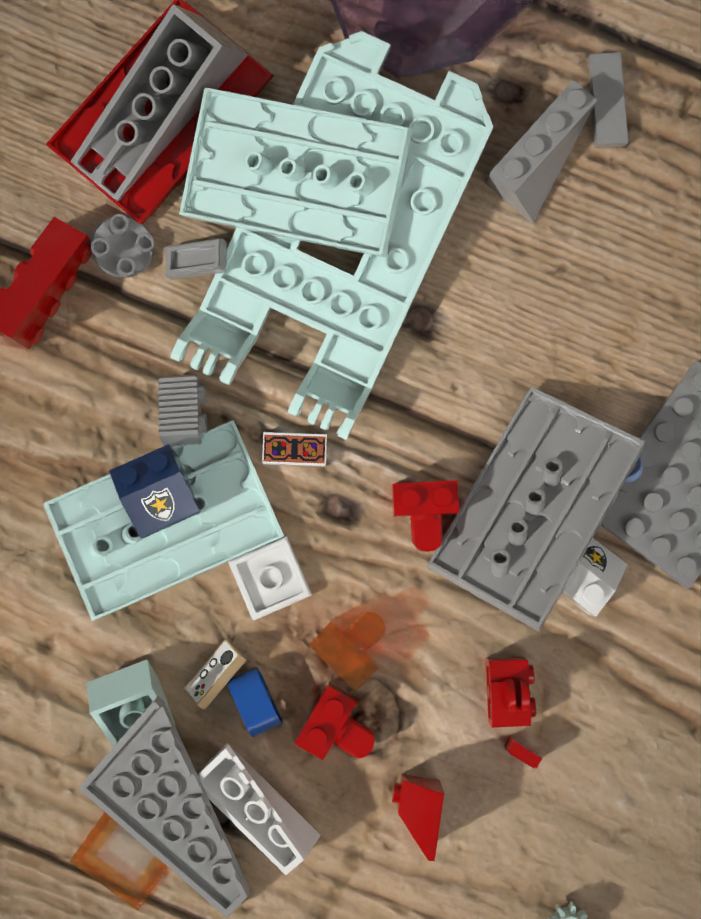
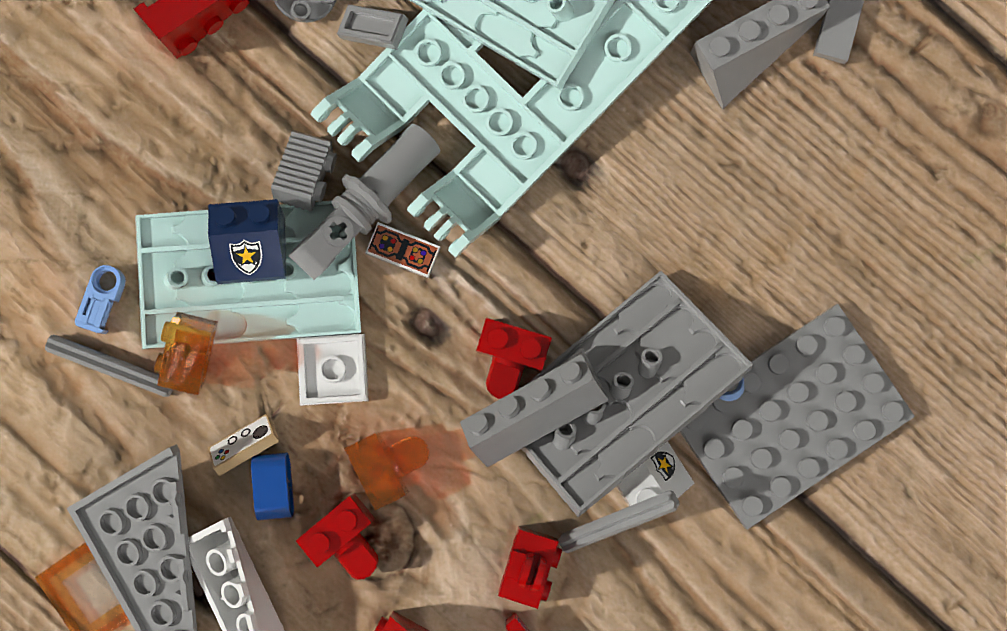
camera: 20 degrees right, 0 degrees up
light aqua slope [86,660,175,747] -> none
none -> light grey axle [45,335,175,397]
none -> light blue piece [75,265,126,334]
none -> clear orange brick [154,312,218,395]
none -> light grey piece [288,124,440,280]
none -> light grey wedge [460,348,608,467]
none -> light grey axle [558,491,680,553]

